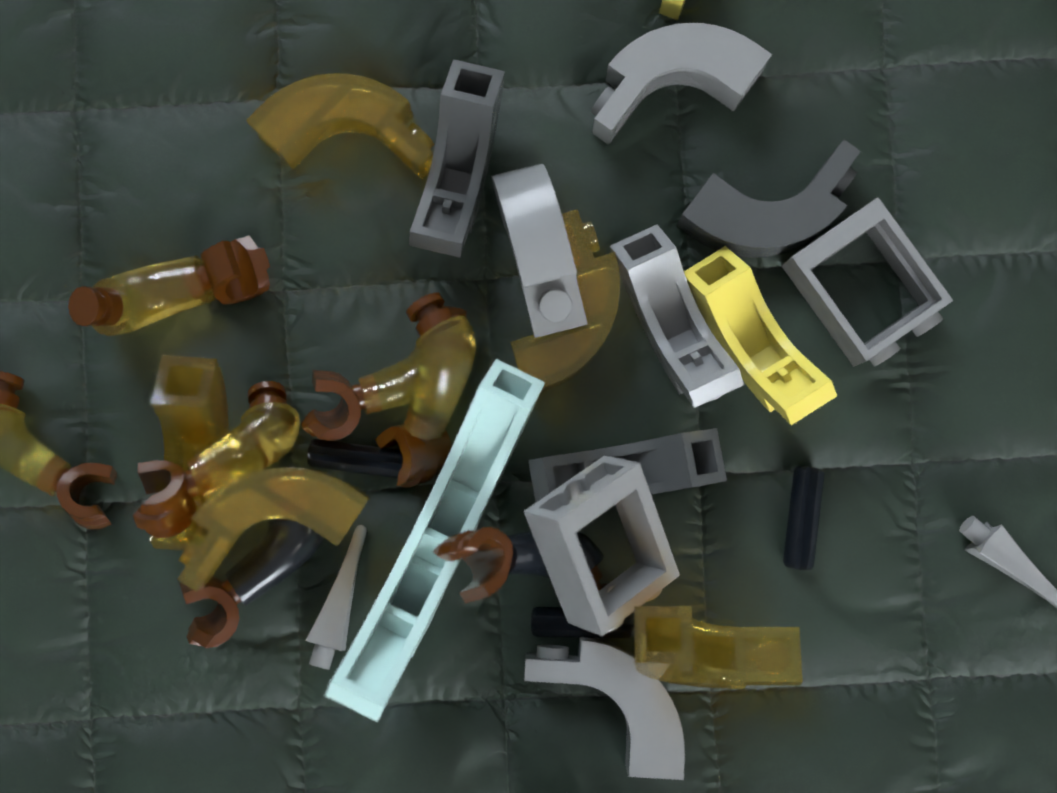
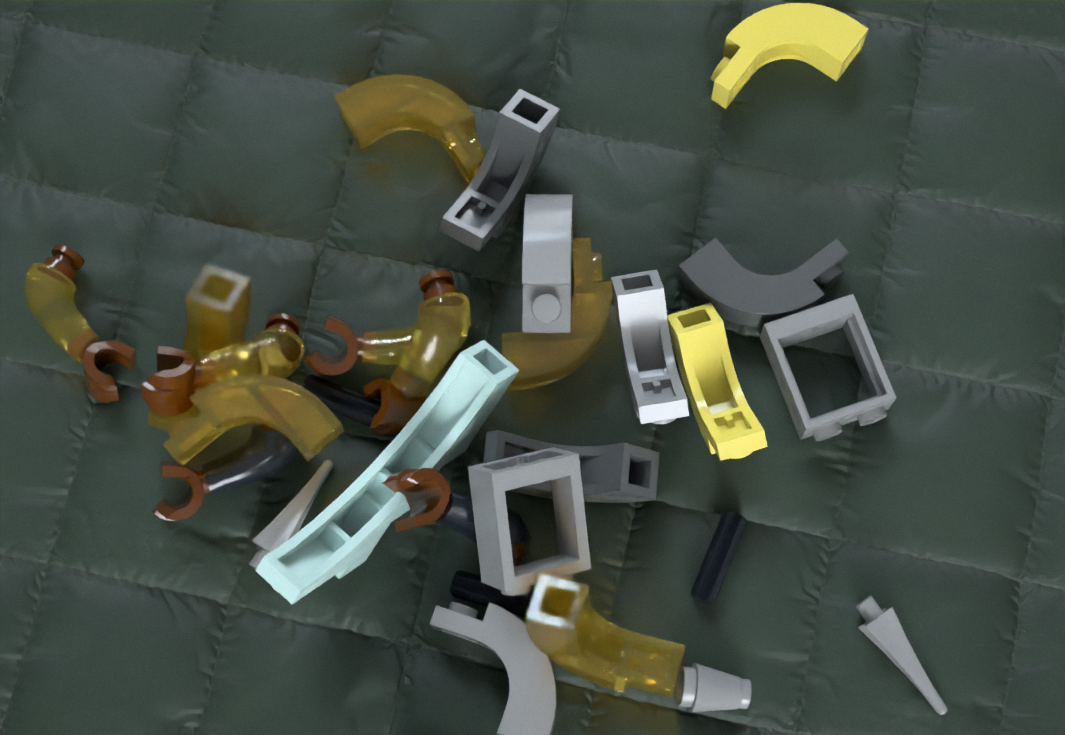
camera: 20 degrees right, 10 degrees down
piece [68,236,271,336] -> none
light grey arch [591,23,772,145] -> none
none -> light grey cone [676,663,751,713]

